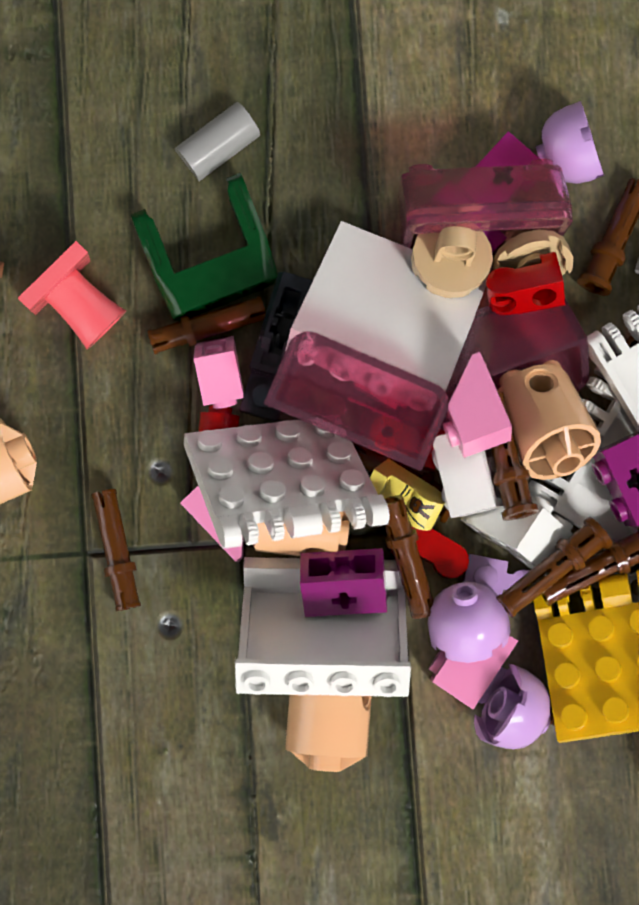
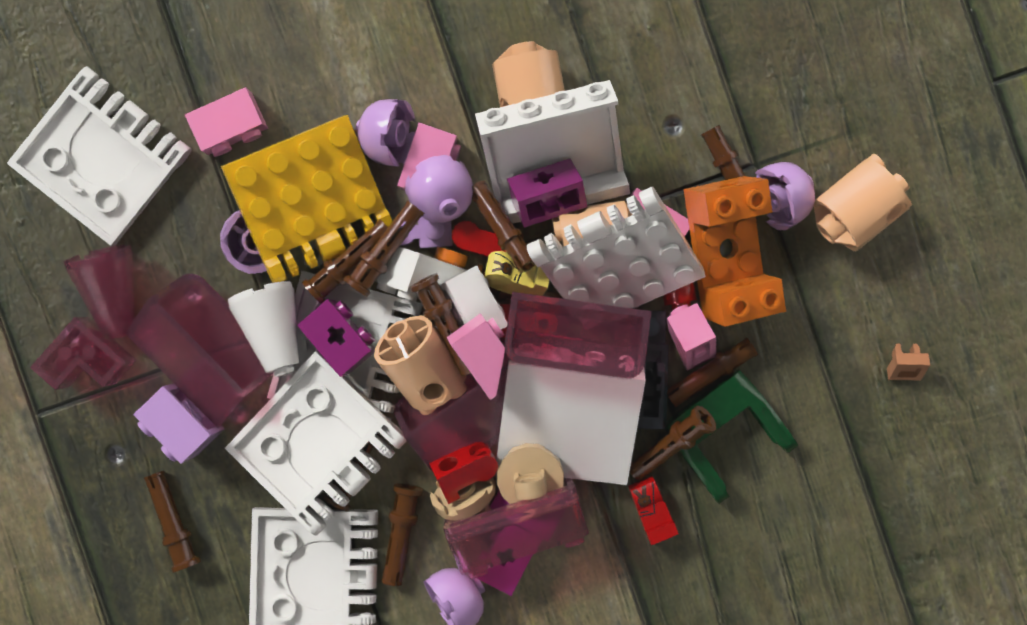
camera: 165 degrees right, 5 degrees up
coral plant [18,241,126,350] -> none
light grey brick [175,102,260,181] -> none
none -> orange tile [434,246,469,268]
none -> red leg [628,476,679,546]
none -> reddish brown pin [630,406,716,480]
none -> orange plate [683,176,786,327]
none -> lavender cylinder [755,162,815,230]

